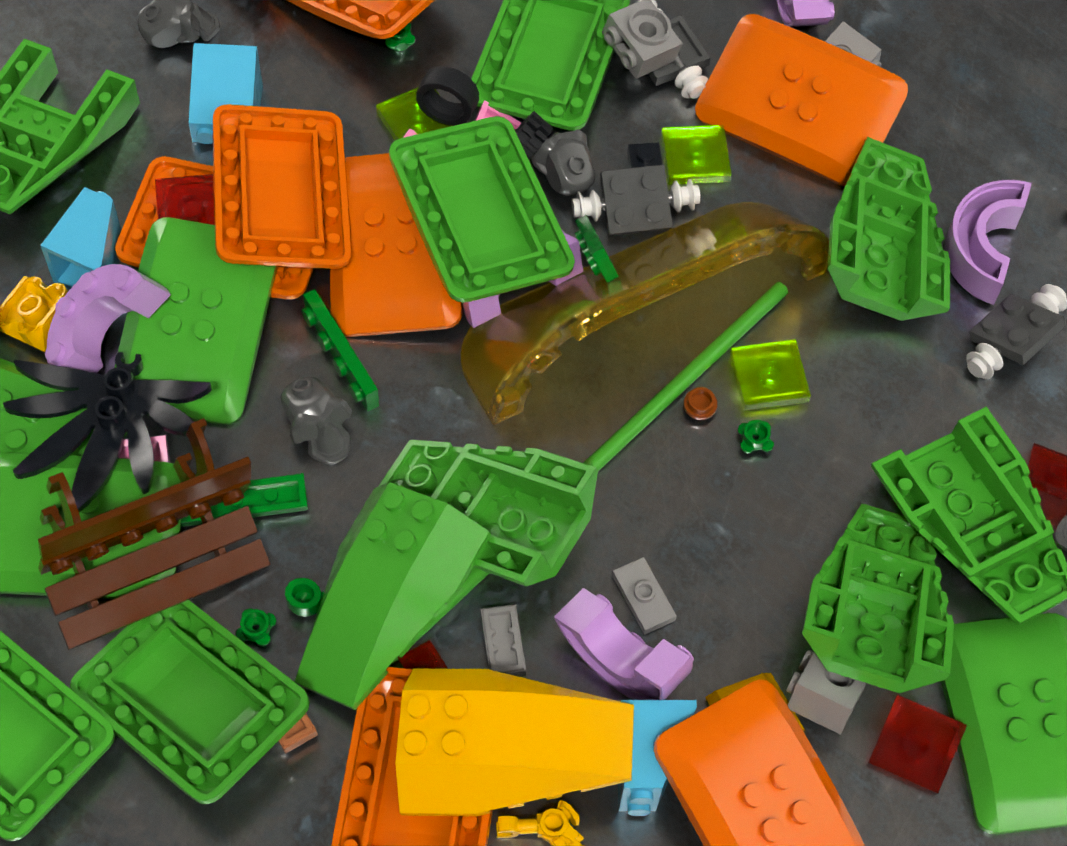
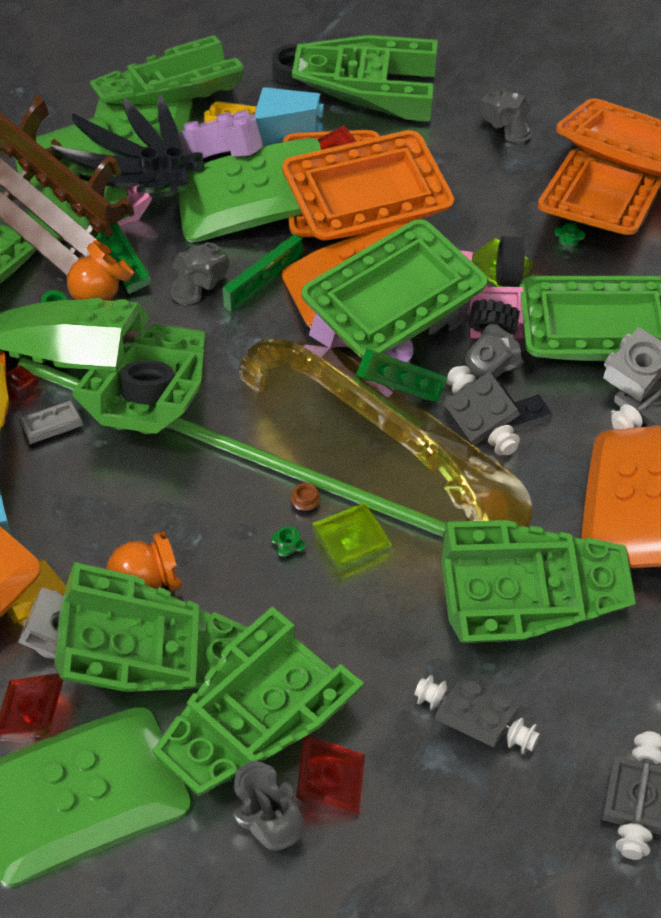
camera: 75 degrees right, 10 degrees down
medium azure slope [188,43,263,144] -> none
green plate [235,608,277,647] -> none
lavender brick [554,588,694,700] -> none
light grey plate [612,557,677,635] -> none
clear neon green plate [661,125,732,185] -> none
lavender brick [944,180,1032,305] -> none
none -> orange tile [67,240,134,301]
none -> orange tile [106,531,182,592]
none -> black tyre [120,360,174,404]

